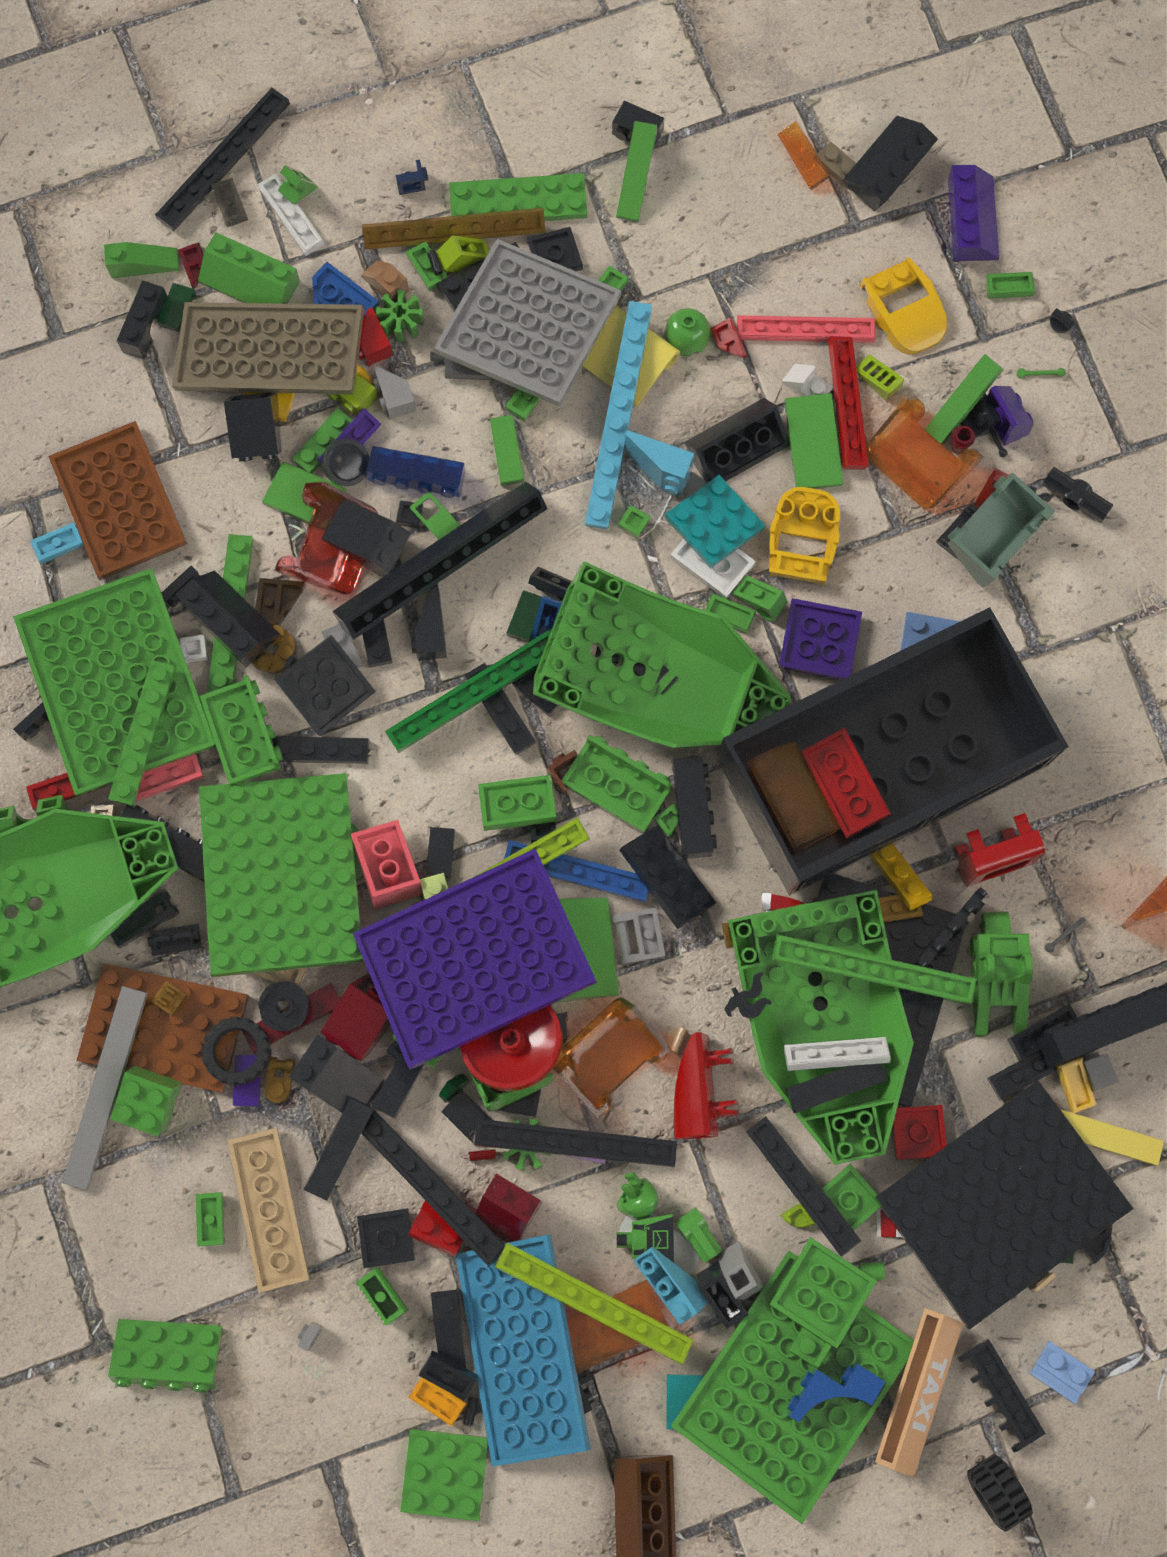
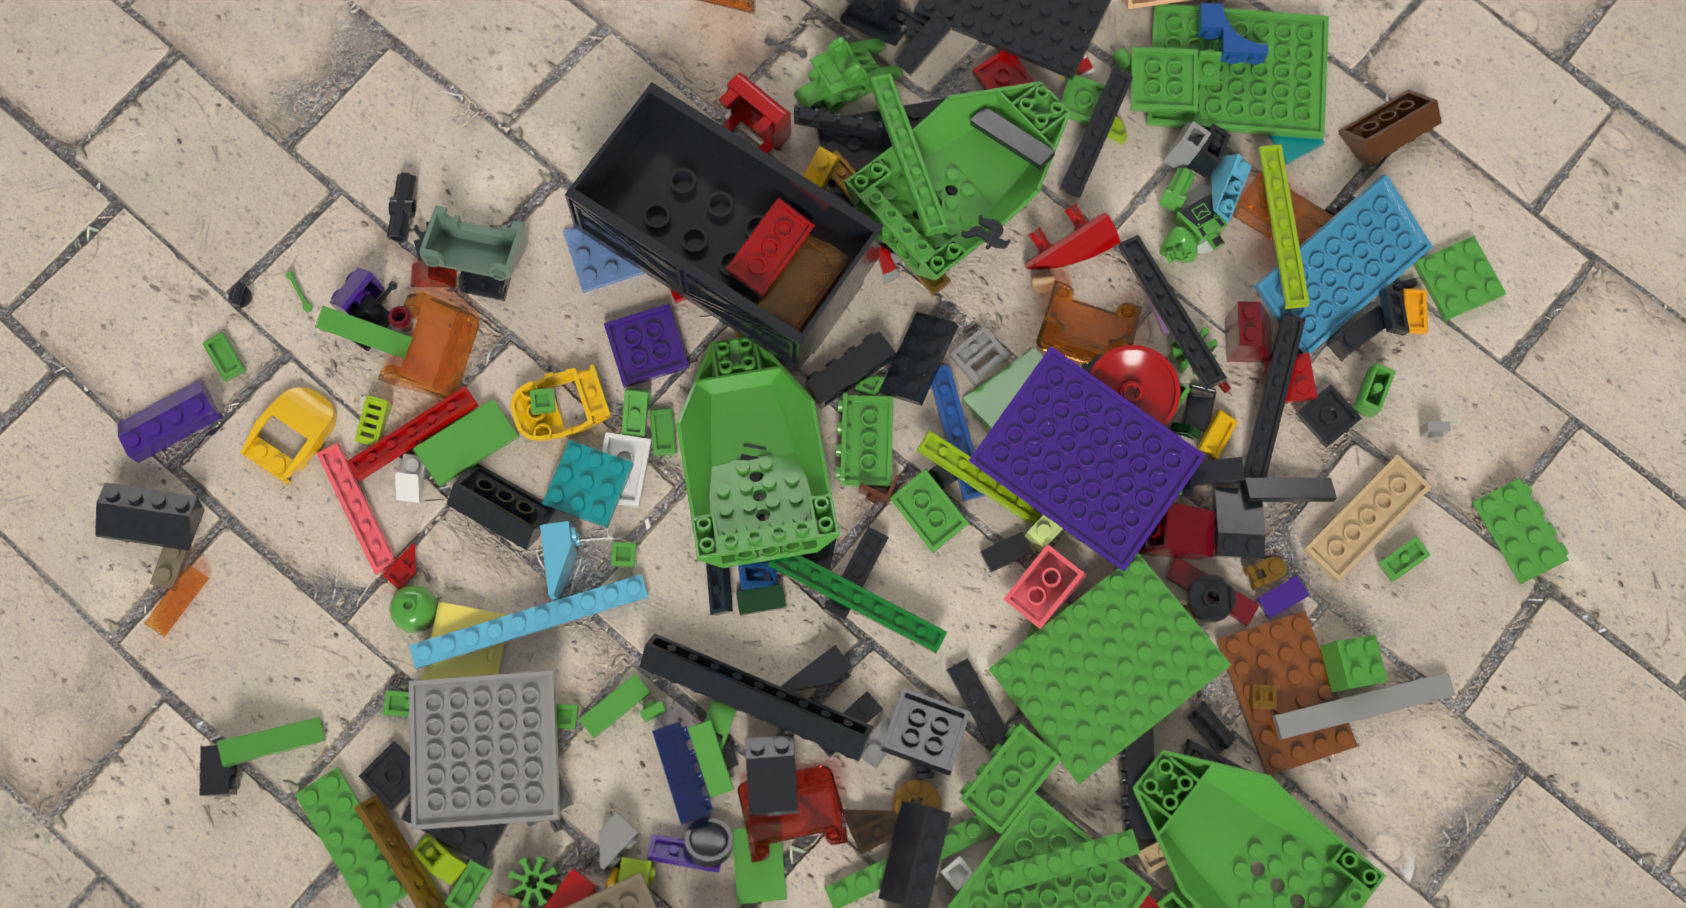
camera: 125 degrees left, 0 degrees up
coral plate [135,754,204,802] -> none
black tyre [201,1017,272,1086] -> none
bright green plate [292,408,353,474] -> none
black piece [427,246,443,280] -> none
white tile [784,1037,891,1071] -> none
none -> bright green plate [530,388,556,415]
none -> bright green plate [640,700,667,722]
none -> bright green tile [688,720,734,798]
none -> black plate [894,10,954,76]
none -> yellow tile [1197,409,1238,460]

